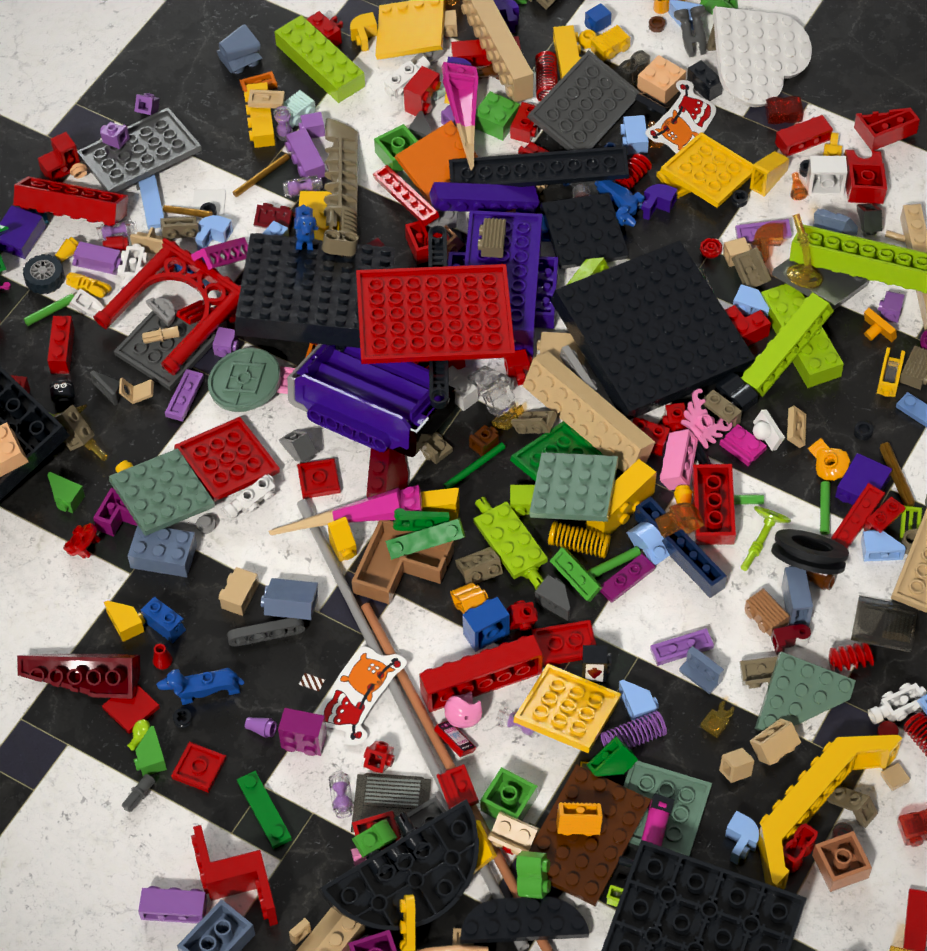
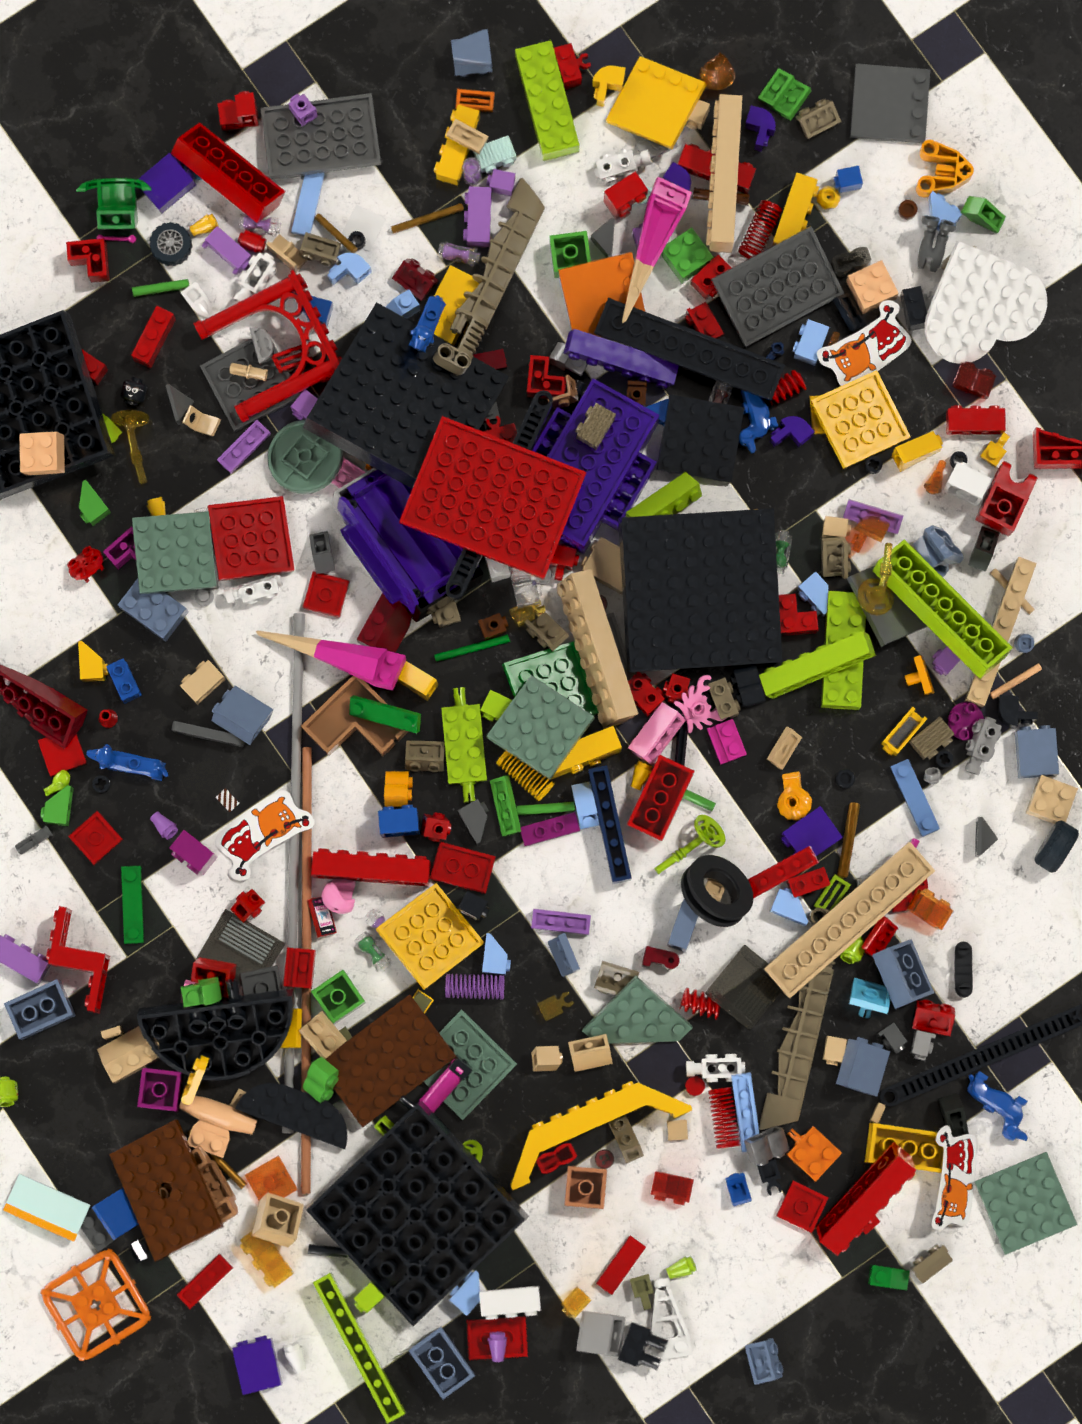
camera: 25 degrees right, 25 degrees up
dark tan bracket [53,405,94,451] -> none
yellow hinge [66,272,112,298] -> none
light nougat plate [70,163,87,179] -> none
medium lavender brick [134,93,160,115] -> none
dark pink fence [191,237,248,270] -> none
yellow slope [328,517,357,562] -> none
clear piece [328,771,354,818] -> none
plate [373,165,440,226] -> none
green plate [393,508,450,531] -> none
light orange brick [556,802,602,836] -> none
light grey plate [560,345,597,392] -> none
green slope [586,736,638,776] -> none
yellow brick [591,25,631,61] -> none
clear orange brick [655,503,704,538] -> none
red plate [700,238,722,259] -> none
light blue brick [725,811,759,865] -> none
medium nougat brick [745,588,790,637] -> none
white tile [753,409,785,451] -> none
bright green piece [820,481,830,535] -> none
none -> clear piece [354,931,392,973]

